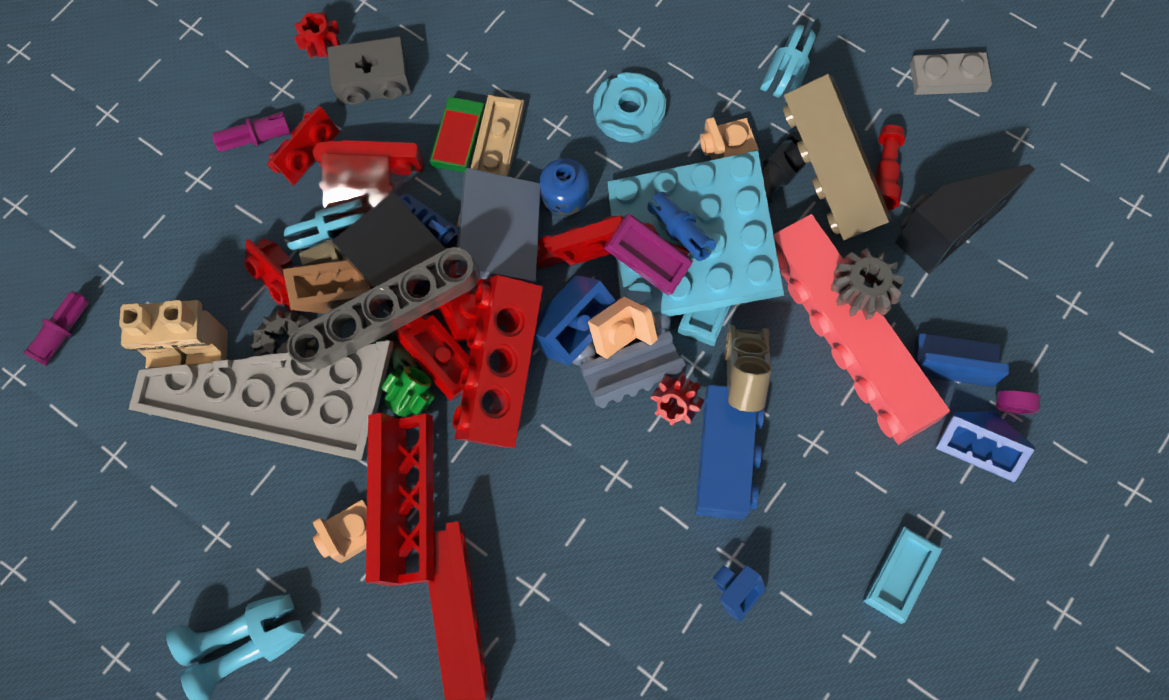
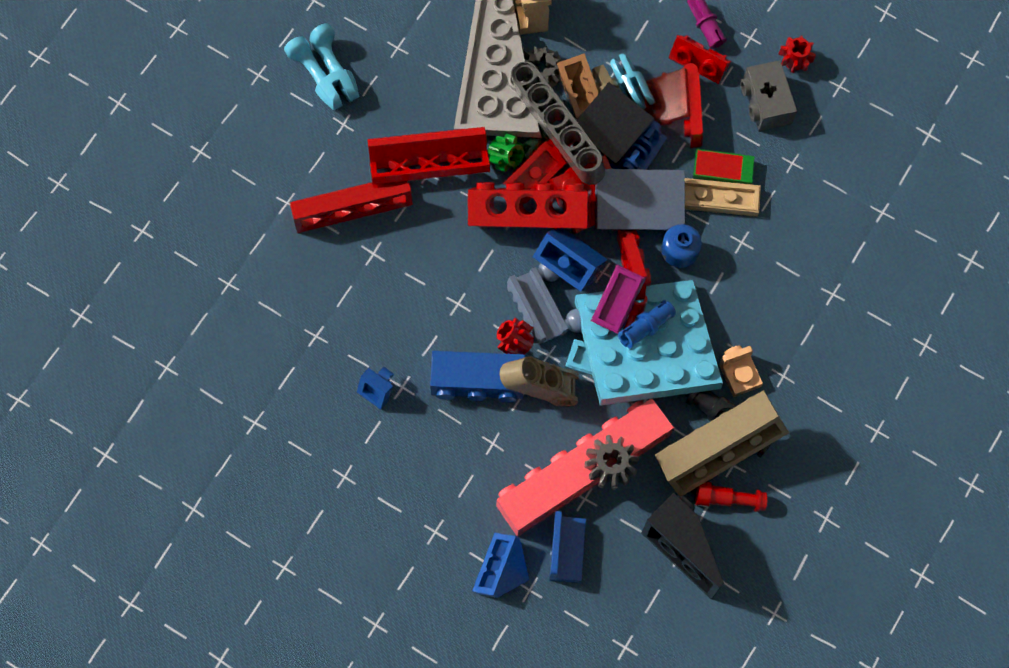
camera: 80 degrees right, 0 degrees up
red hinge [244,239,299,312] -> none
light nougat bracket [312,499,367,563] -> none
light nougat bracket [588,297,658,359] -> none
medium azure tile [593,72,666,143] -> none
medium azure arm [760,25,816,102] -> none
medium azure tile [863,526,943,624] -> none
light grey plate [910,52,992,95] -> none
magenta tile [996,391,1041,414] -> none

